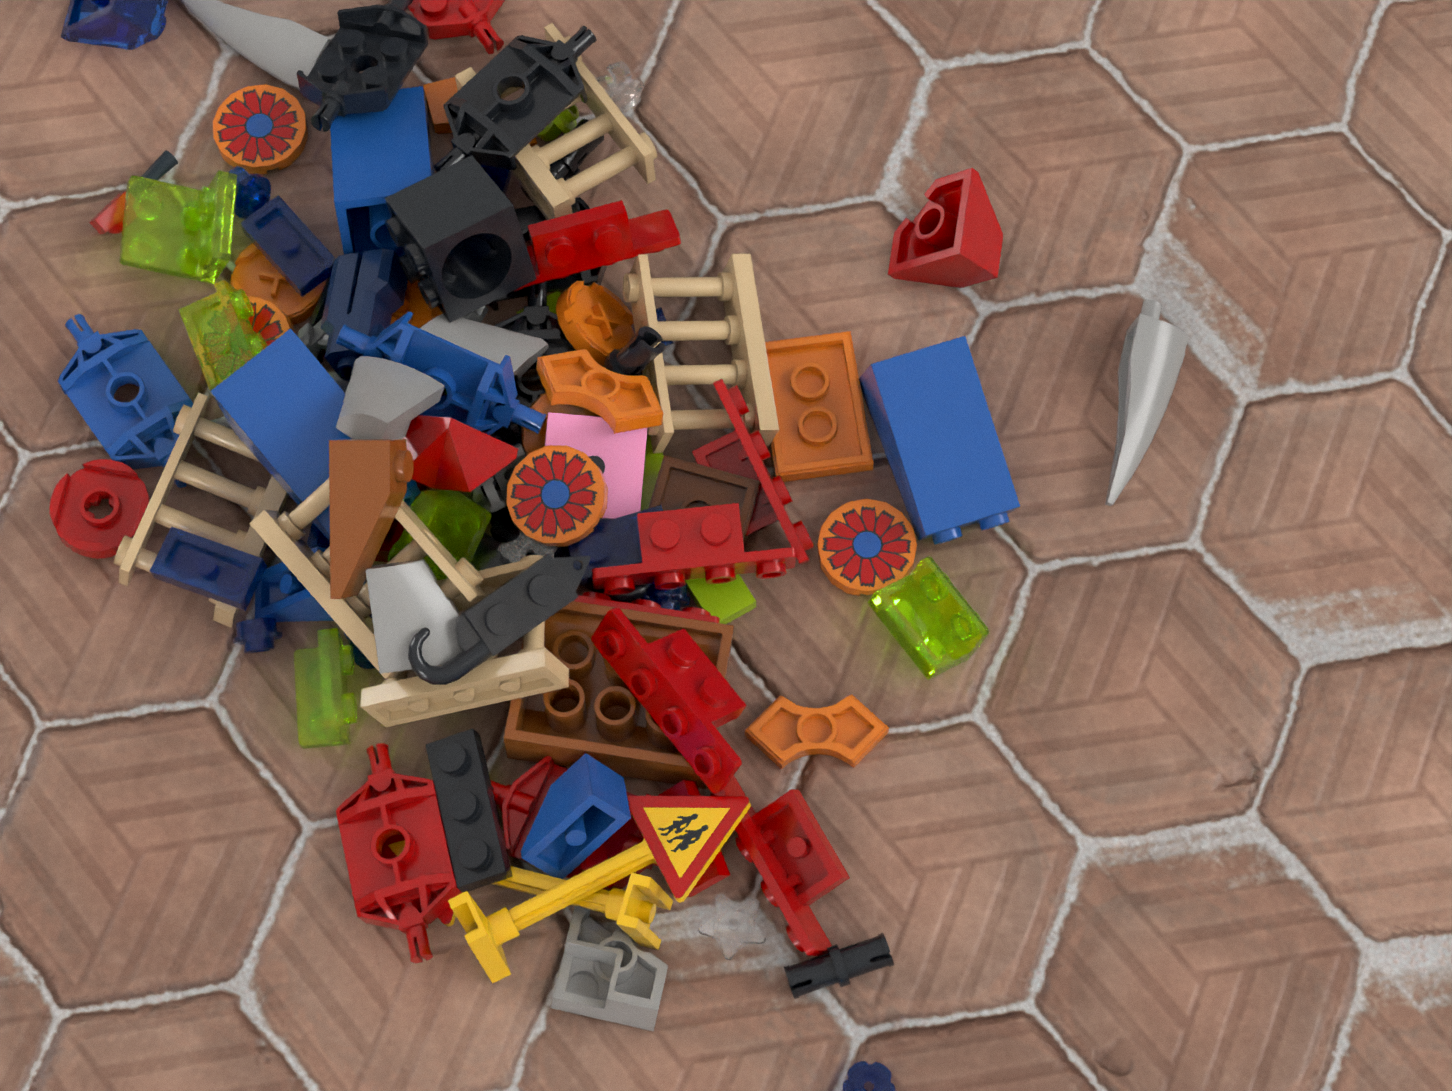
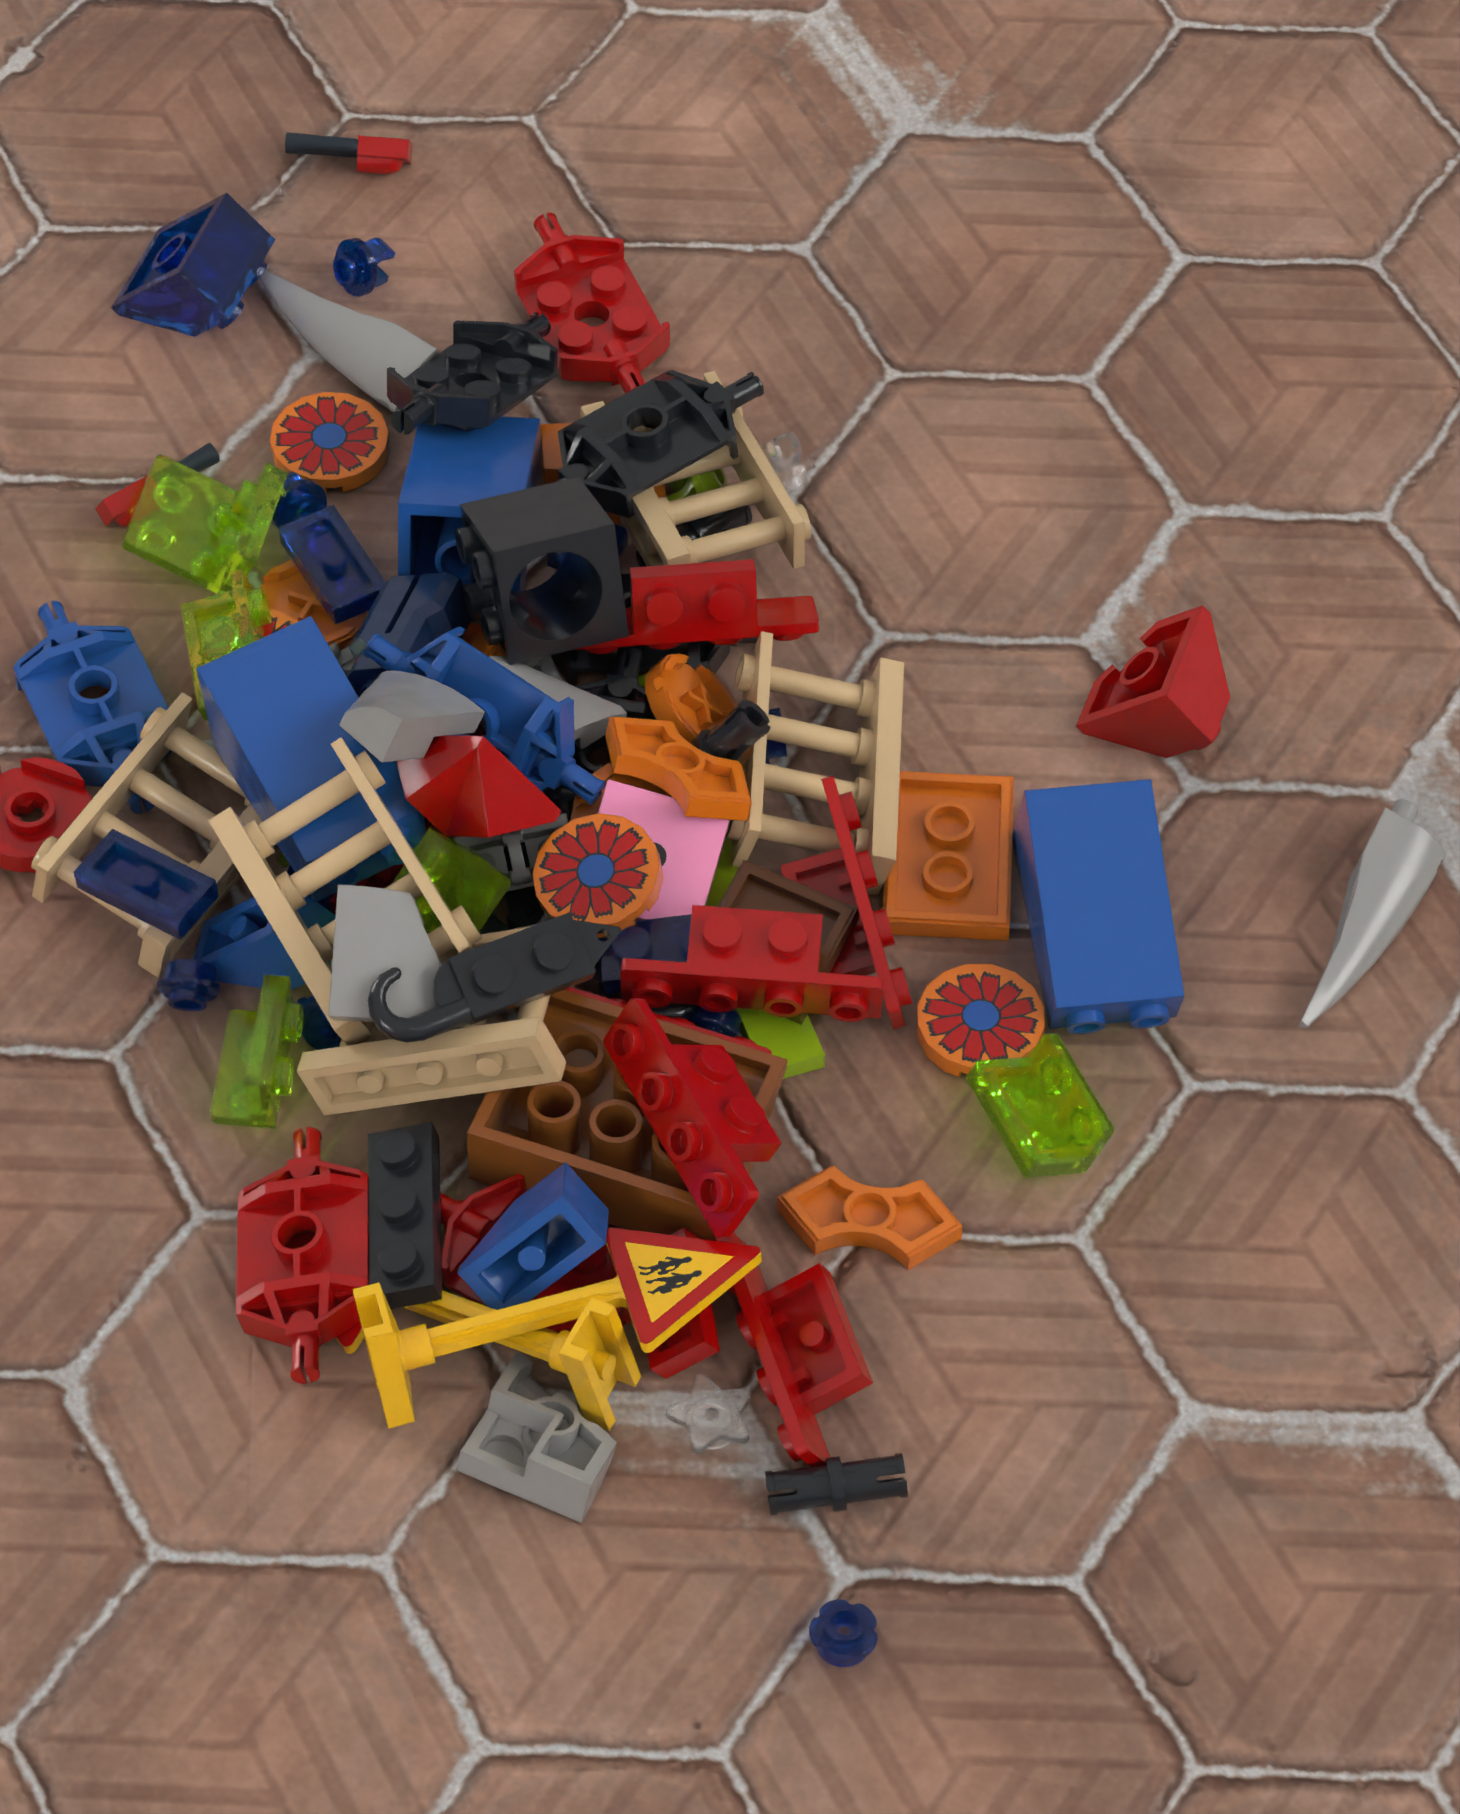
camera: 10 degrees right, 15 degrees down
dark orange slope [329,439,413,599] -> none

